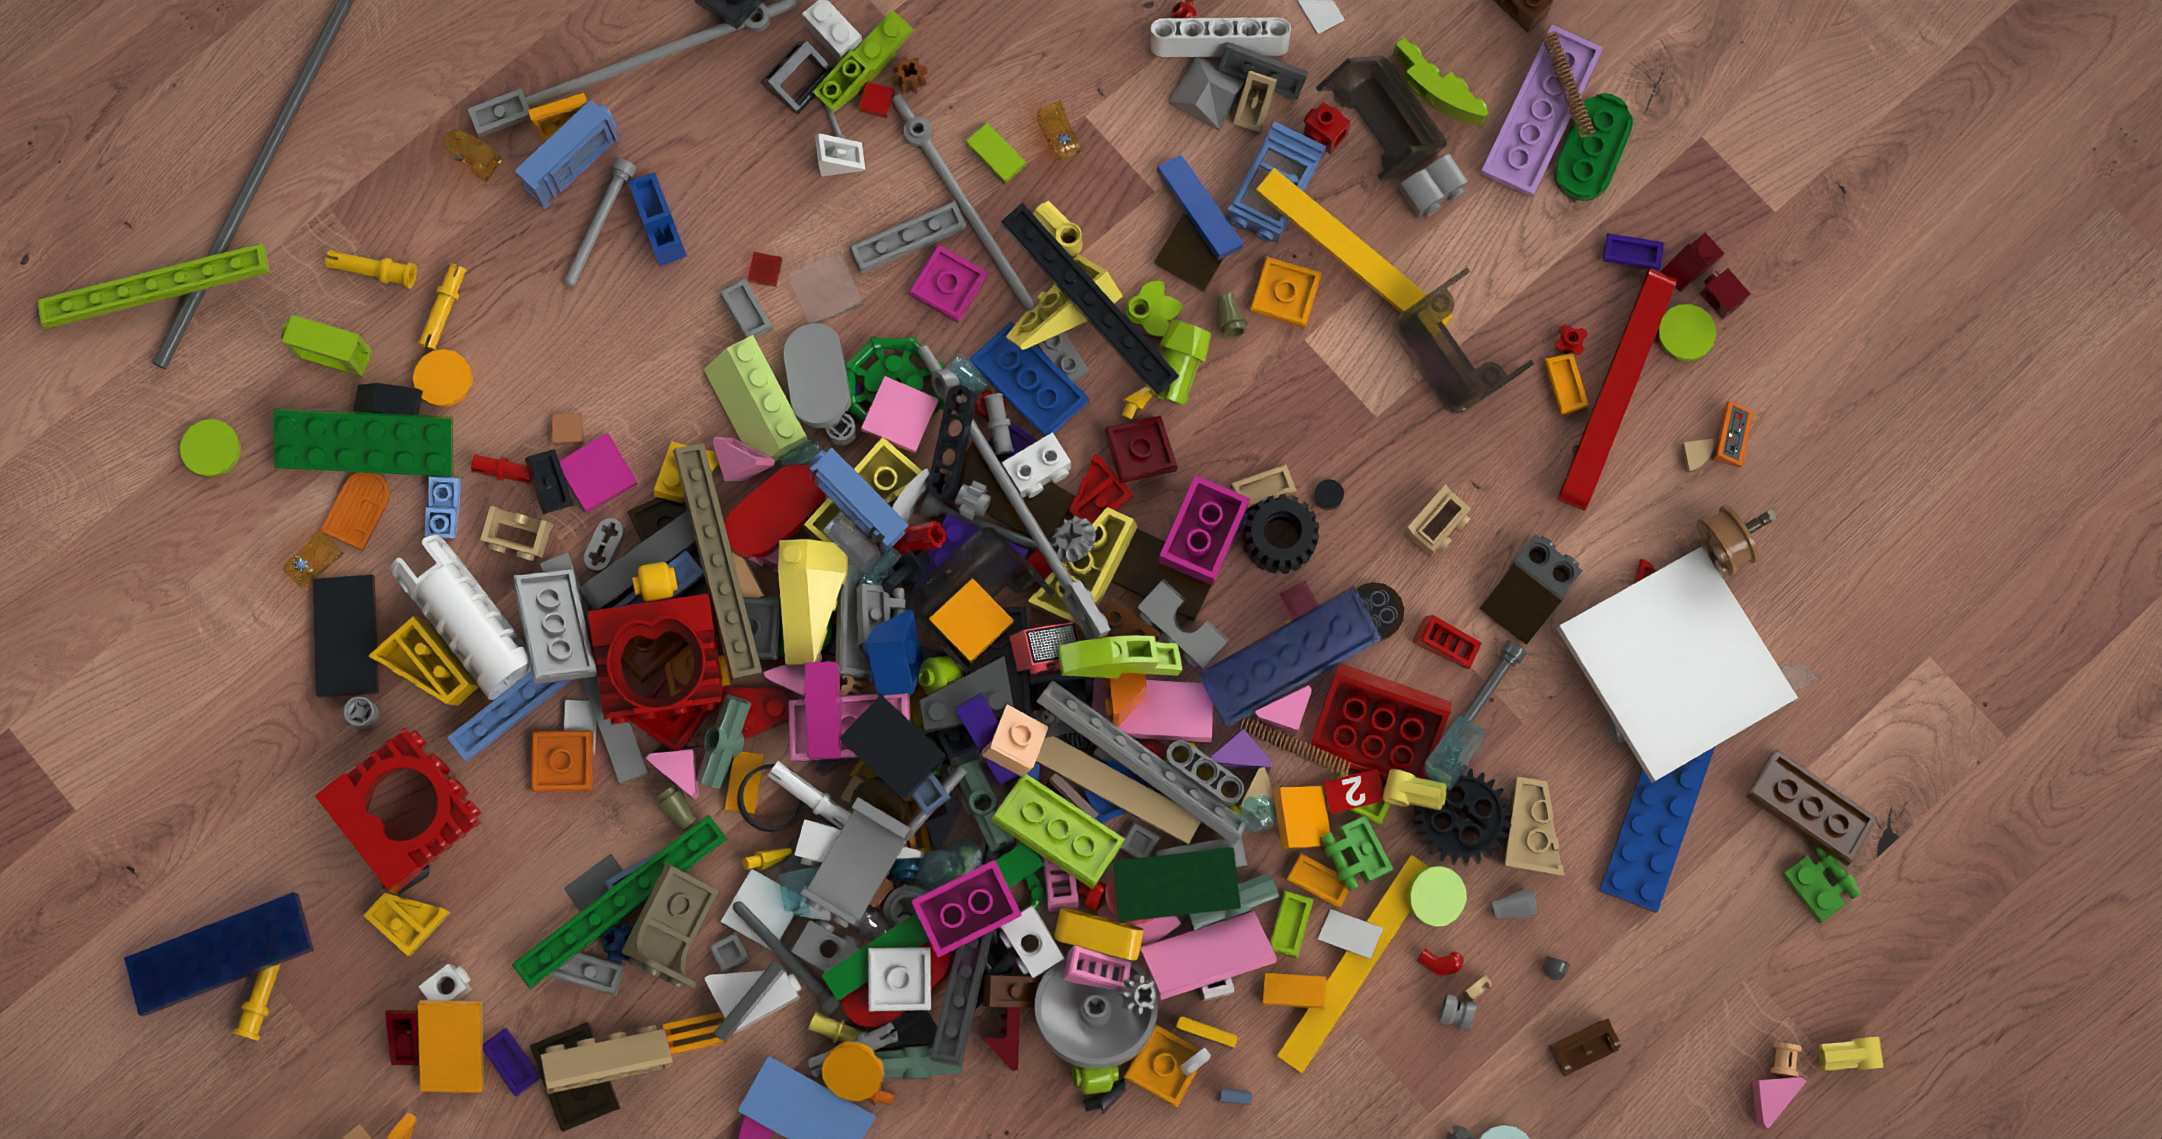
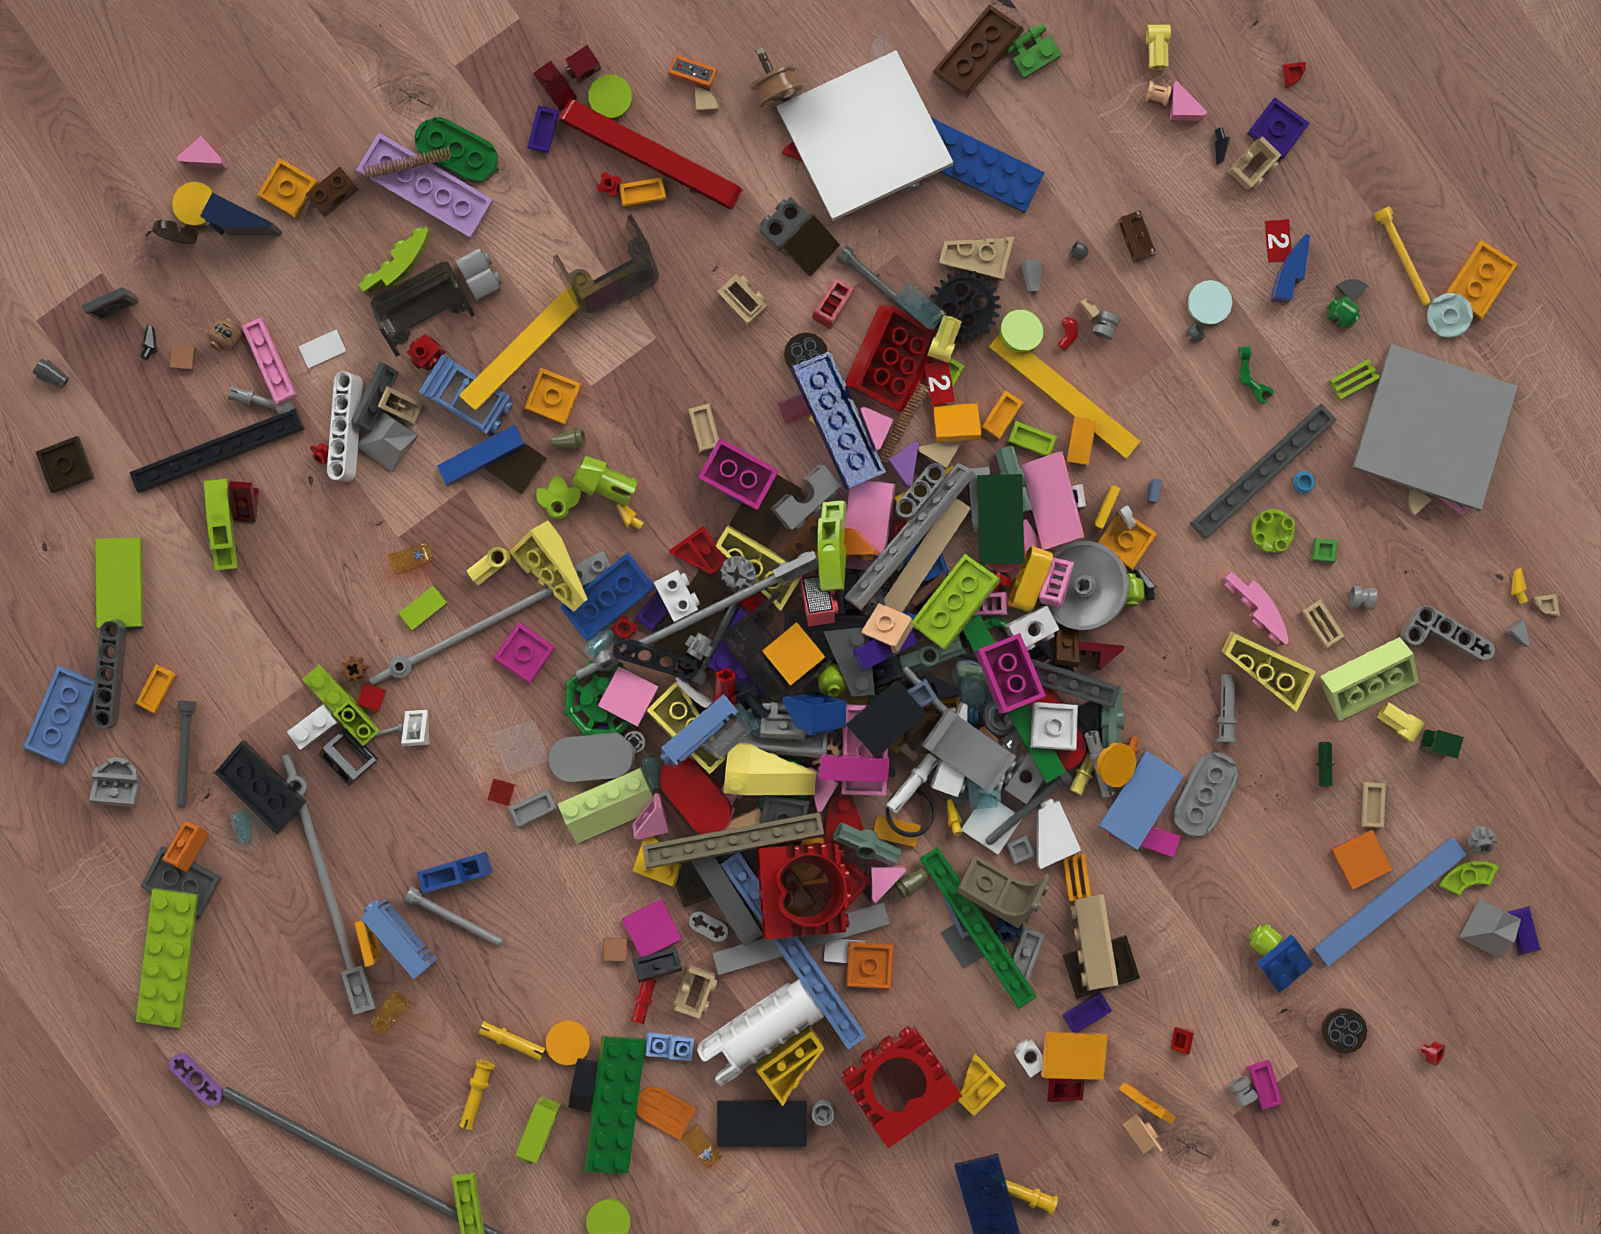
camera: 80 degrees left, 10 degrees up
light grey tile [513,569,596,684] -> none
yellow head [632,562,678,603] -> none
dark grey tile [715,961,786,1042] -> none
light grey tile [849,201,967,275] -> none
light grey pin [984,393,1014,455] -> none
black tile [1000,203,1179,397] -> none
dark red tile [1104,416,1178,484] -> none
light grey gear [1118,975,1159,1014] -> none
light grey tile [1119,822,1160,858] -> none
clear light blue plant [1240,795,1277,832] -> none
black tyre [1243,494,1319,574] -> none
black tile [1314,479,1344,510] -> none
white sticker [1318,909,1383,959] -> none
bright green plate [1321,816,1394,892] -> none

